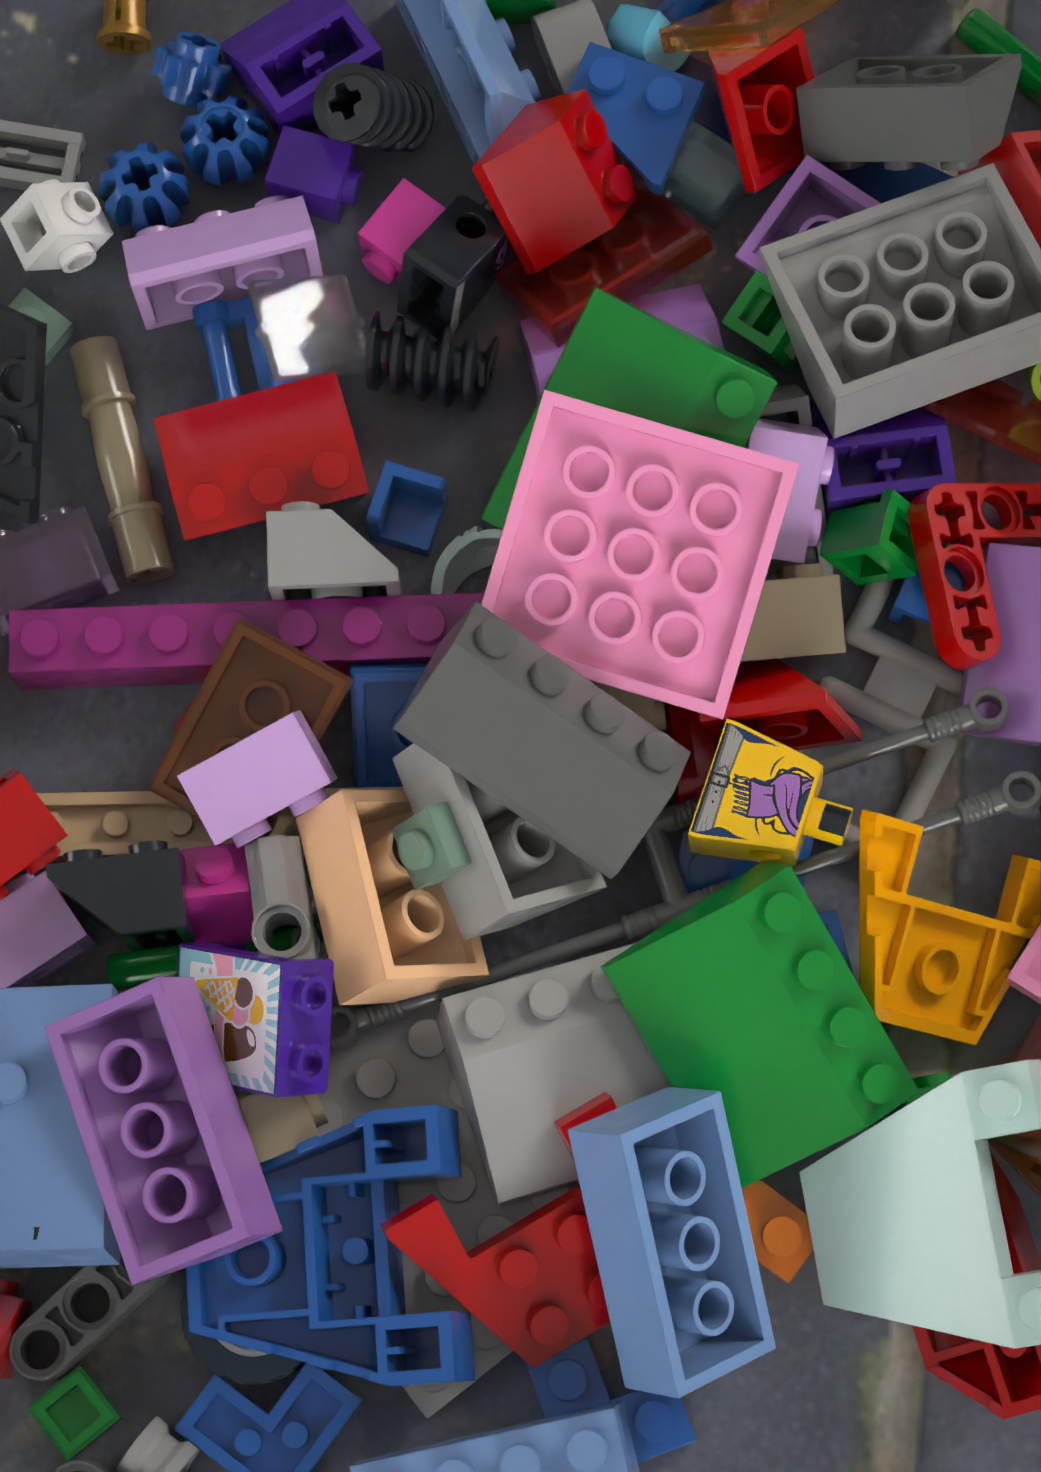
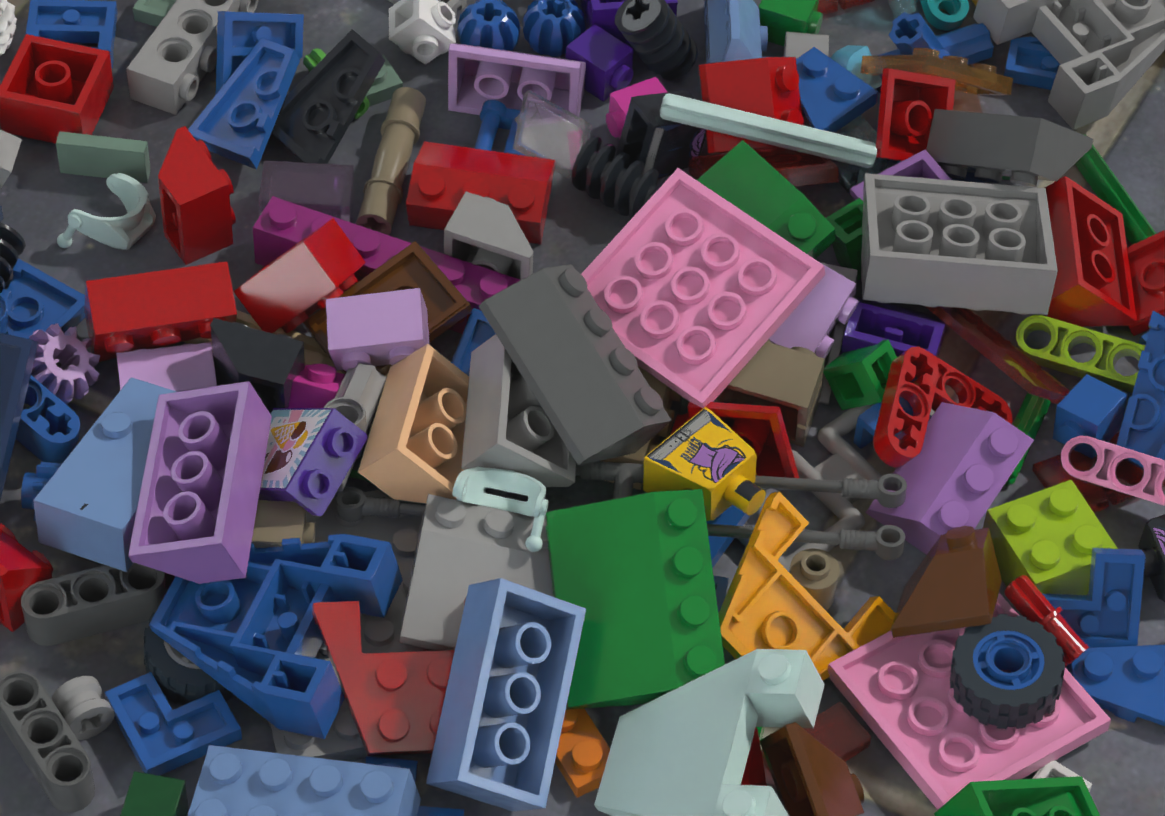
camera: 20 degrees right, 25 degrees down
green tile [27,1365,123,1461] -> none
blue panel [366,460,448,558] -> none
sand green plate [391,802,471,891] -> none
none -> red brick [233,218,366,334]
none -> light aqua helmet [452,467,548,552]
none -> light aqua axle [660,93,877,168]
none -> dark tan brick [789,548,840,611]

